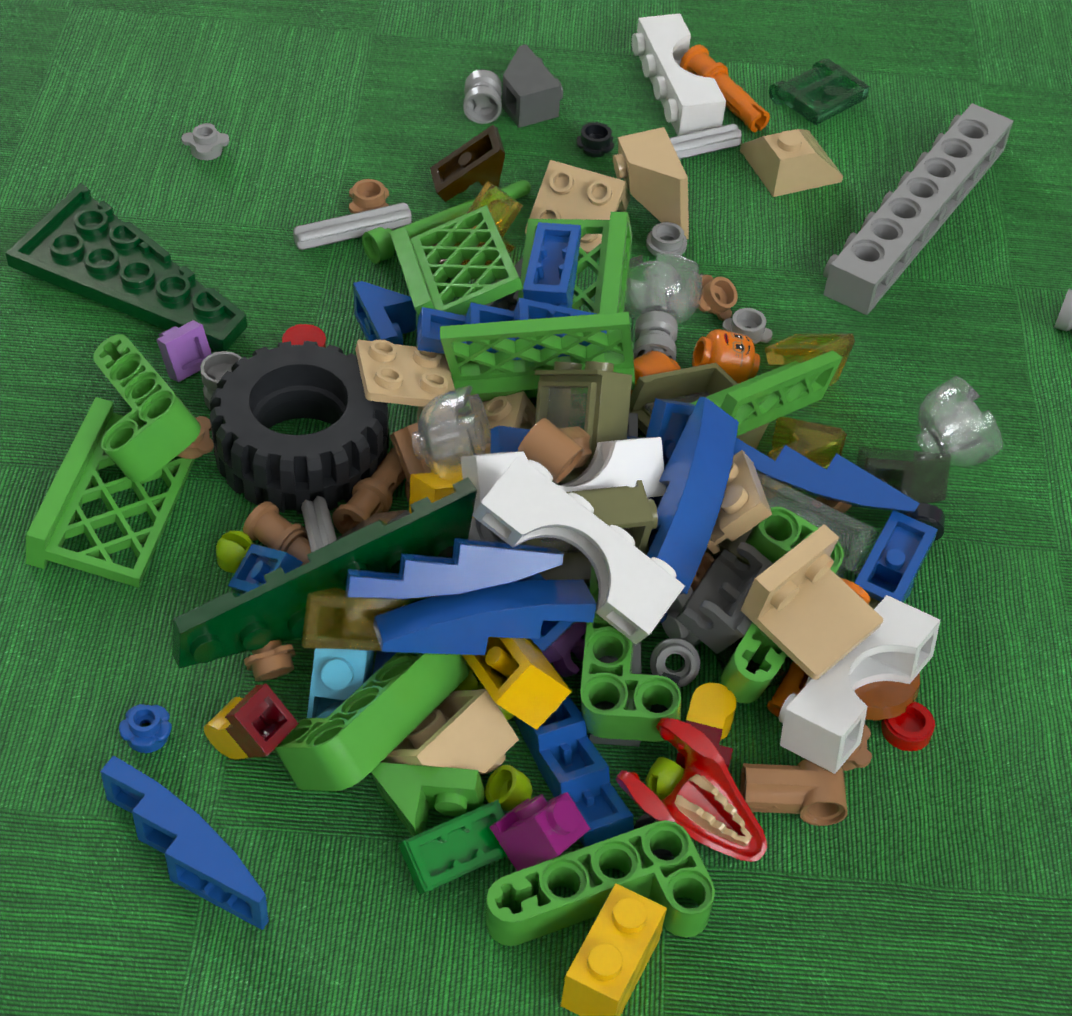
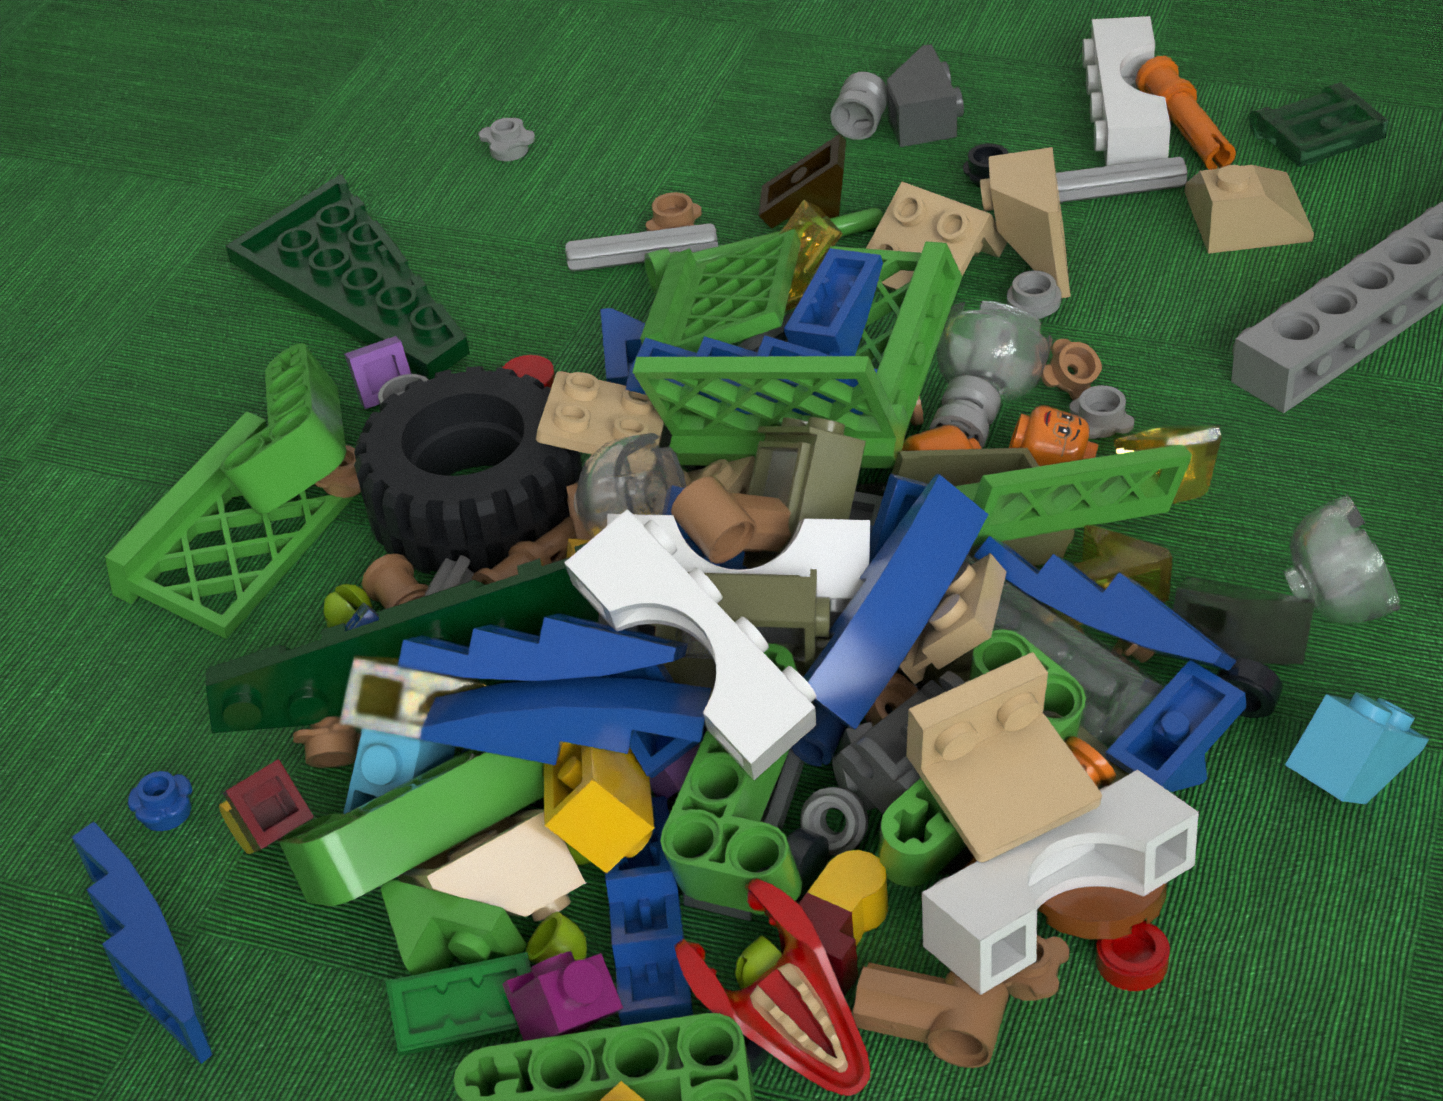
camera: 25 degrees right, 5 degrees down
none -> medium azure slope [1285,692,1429,804]

